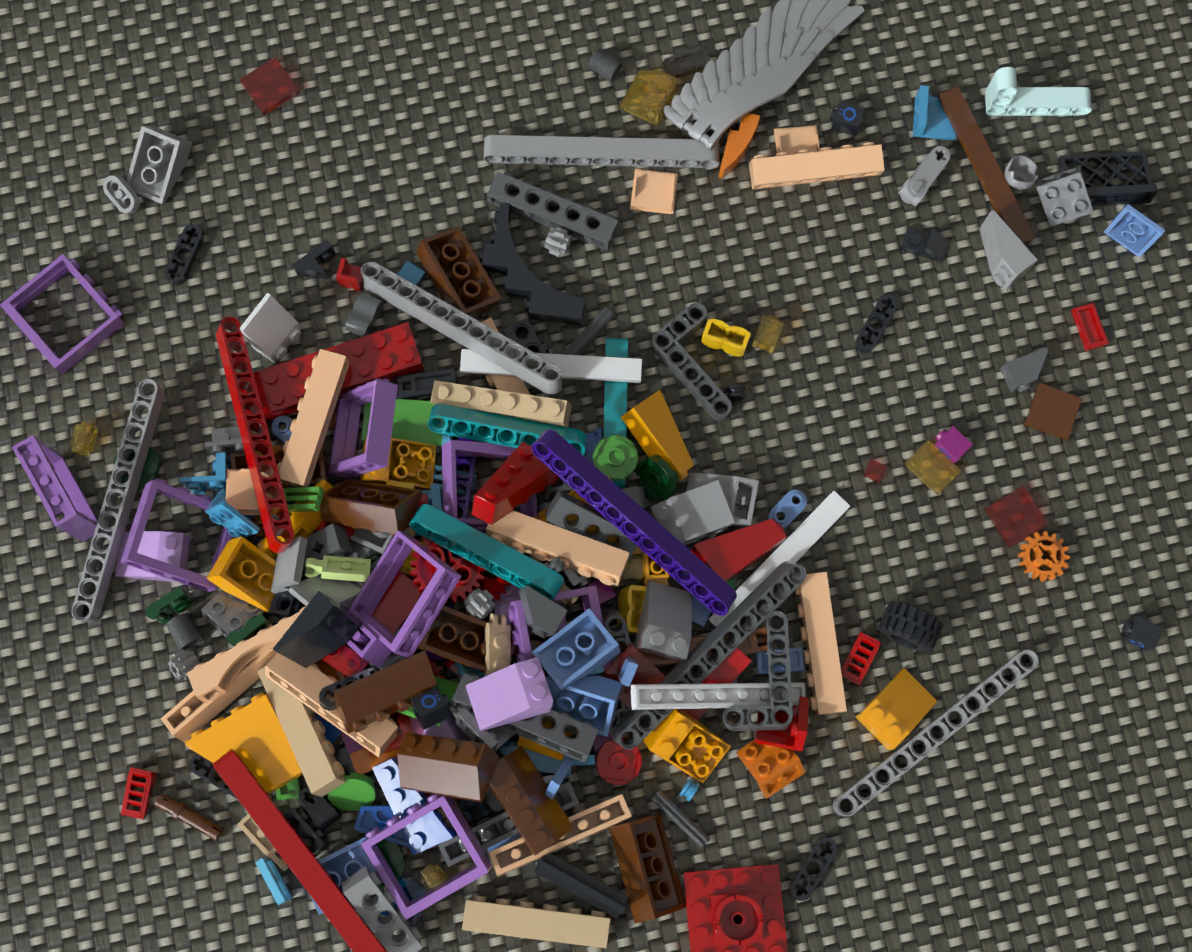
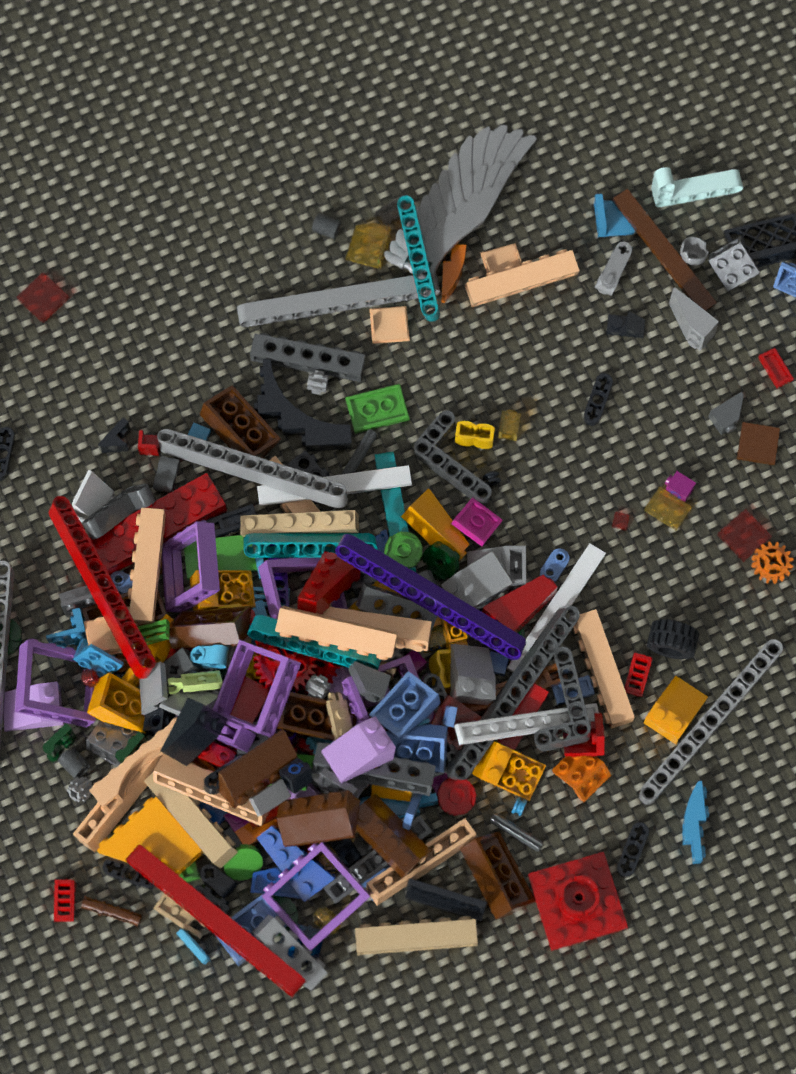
camera: 10 degrees left, 5 degrees down
black brick [829,101,864,136] -> none
none -> clear red plate [81,669,99,688]
none -> dark grey beam [82,483,156,540]
none -> medium azure piece [190,645,229,669]
none -> light grey tile [249,779,291,816]
none -> light nougat brick [275,606,399,660]
none -> bright green tile [345,384,410,434]
none -> teal beam [397,196,440,322]
none -> dark pink plate [451,497,503,547]
none -> dark azure slope [682,781,709,864]

